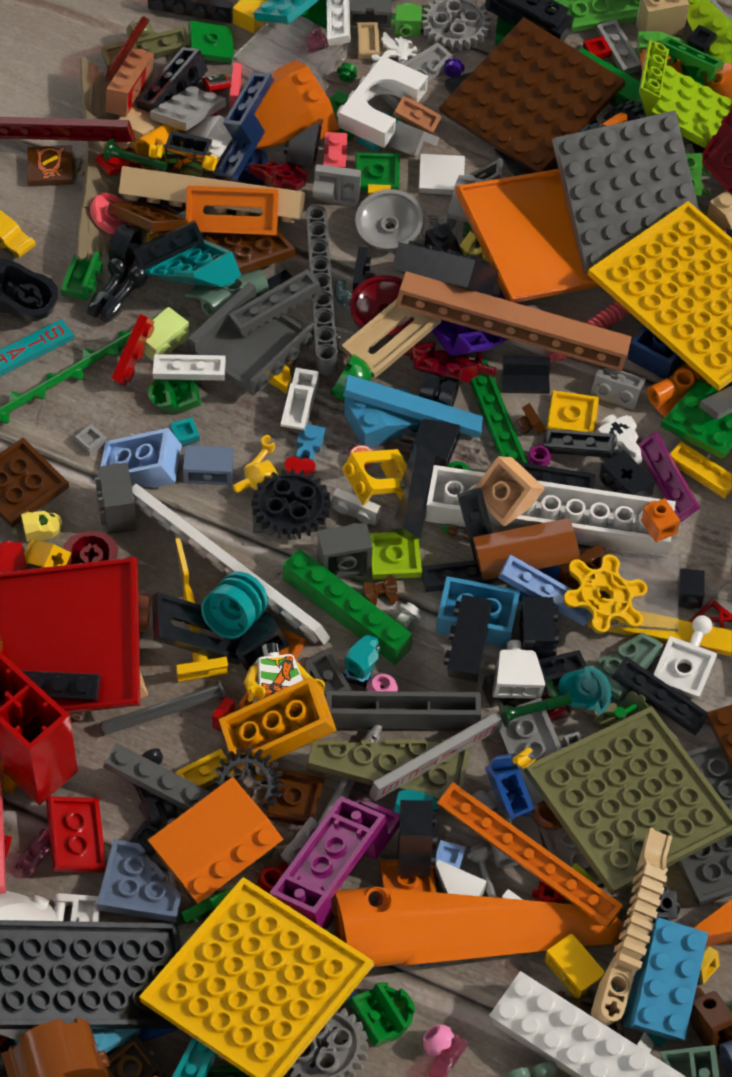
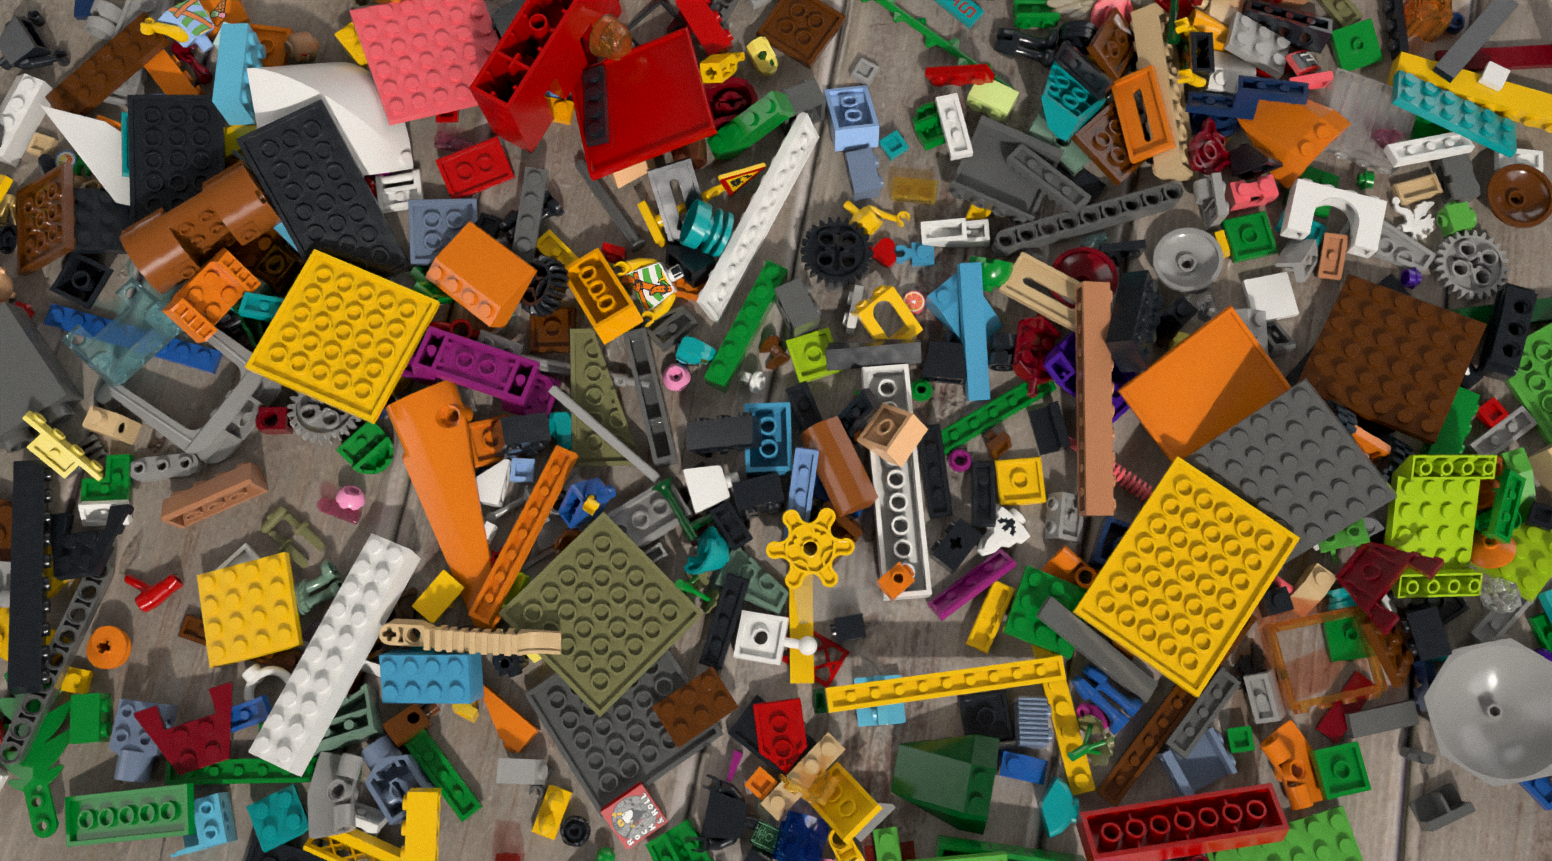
camera: 80 degrees right, 20 degrees up
none -> green brick [706,90,795,161]
none -> clear yellow plate [891,177,938,205]

